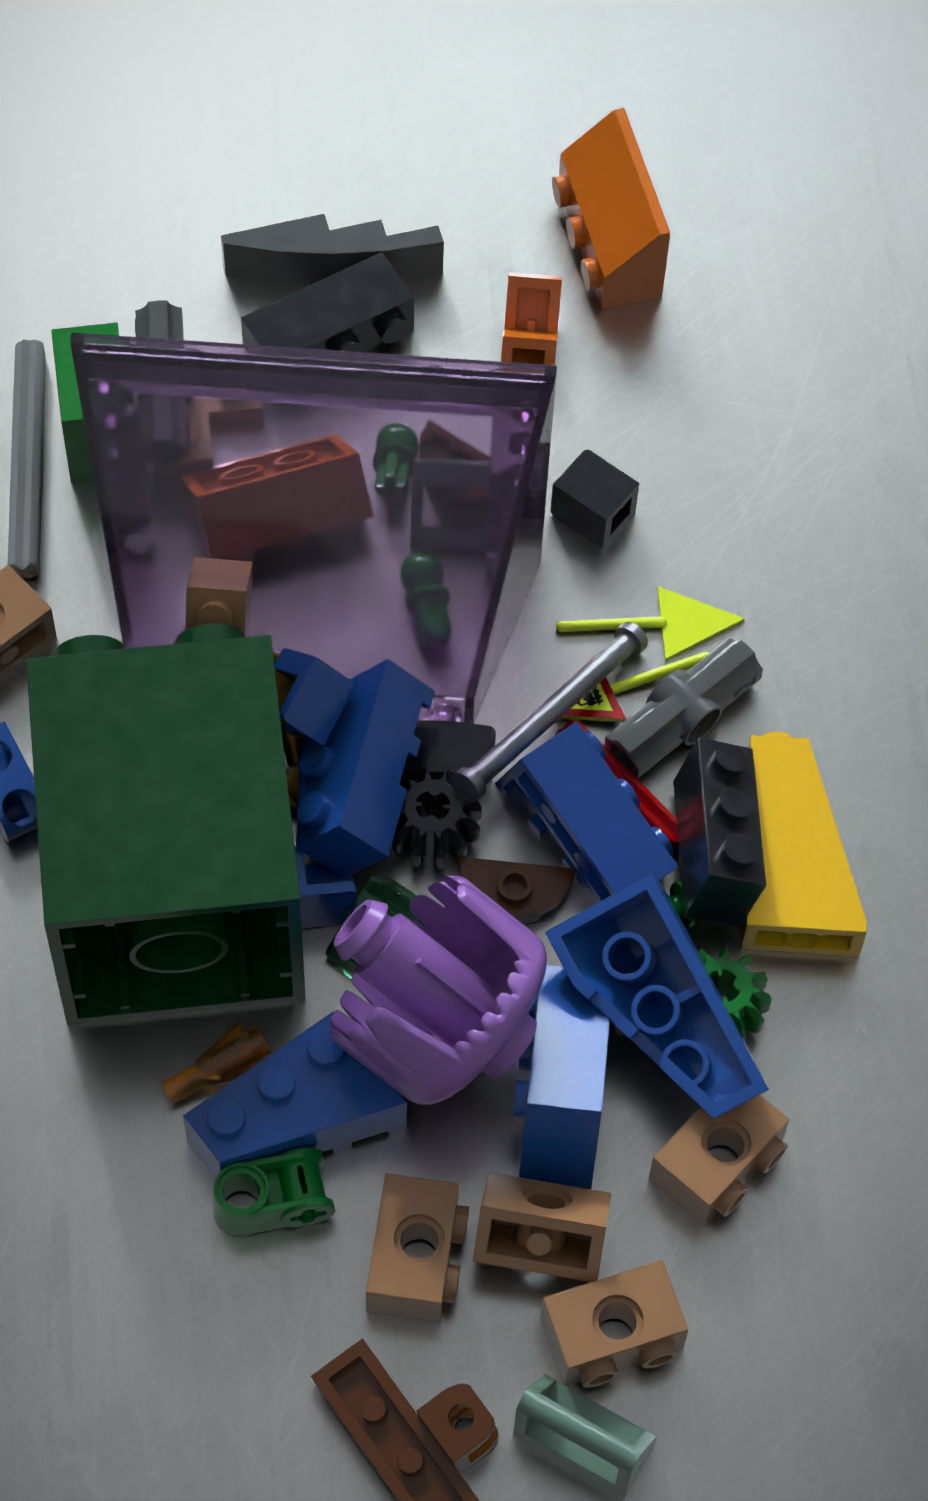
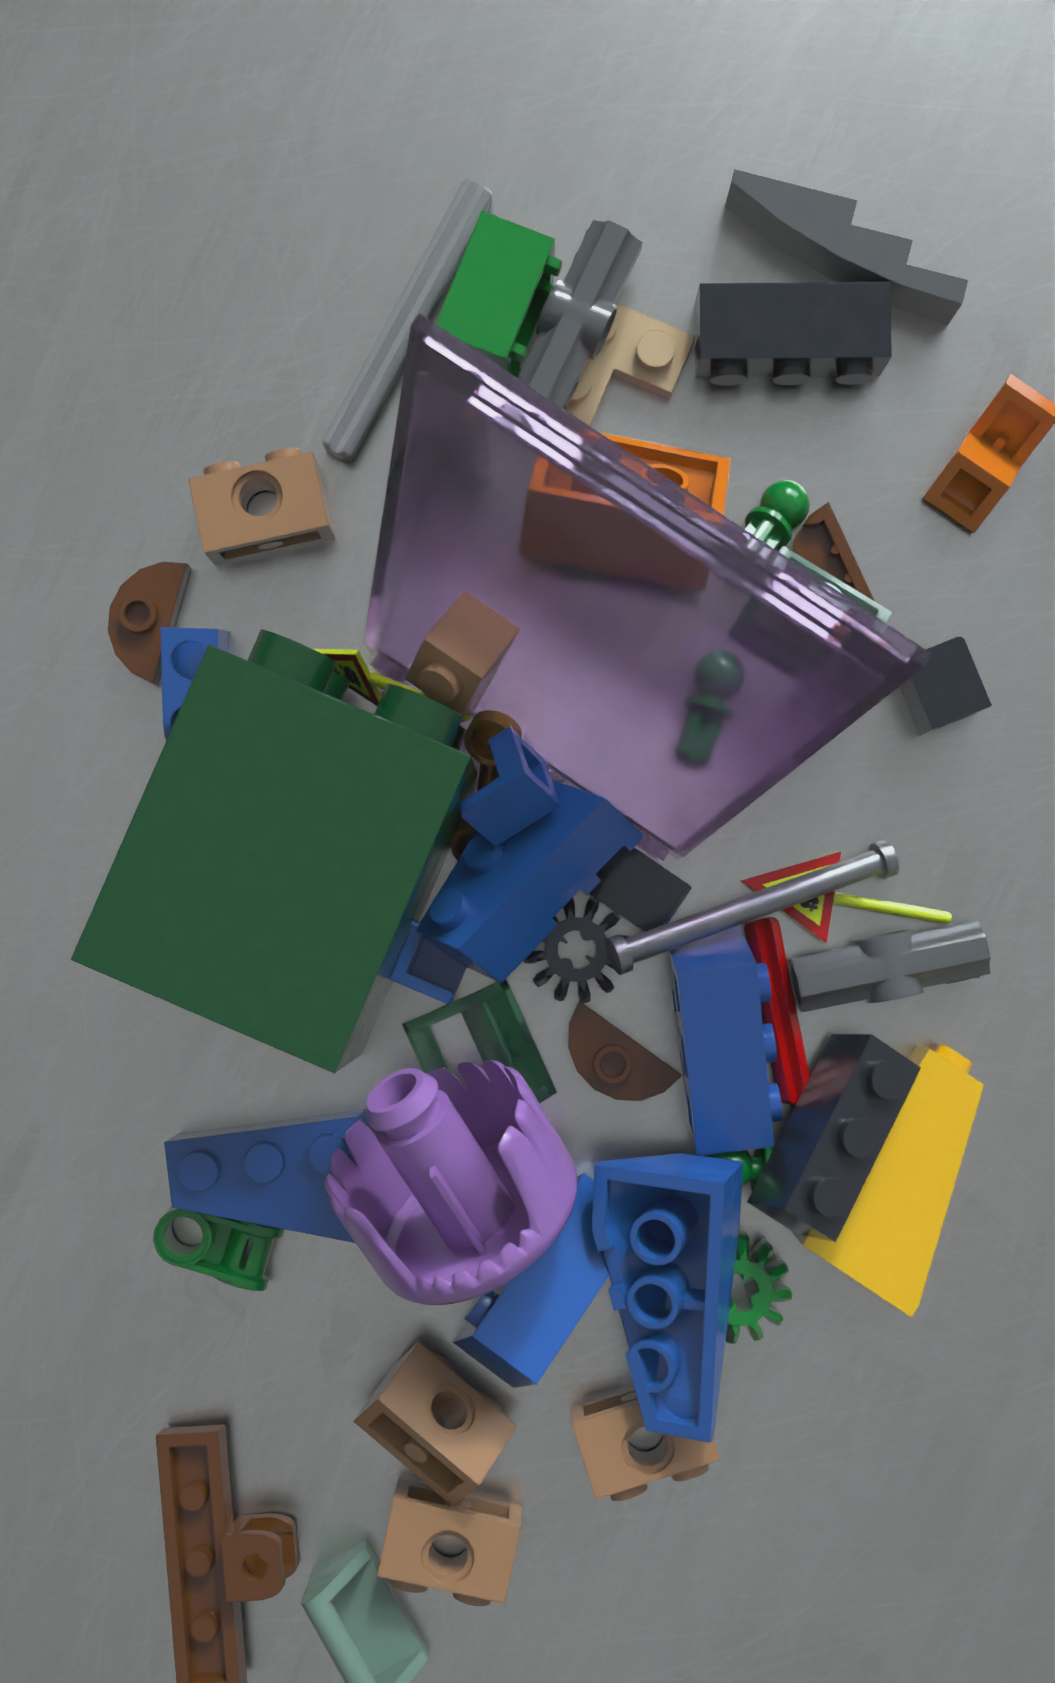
camera: 40 degrees right, 25 degrees up
clear orange cone [161,1019,272,1104] -> none
medium nougat brick [366,1173,469,1322] -> none
neon yellow piece [556,586,745,661] -> none

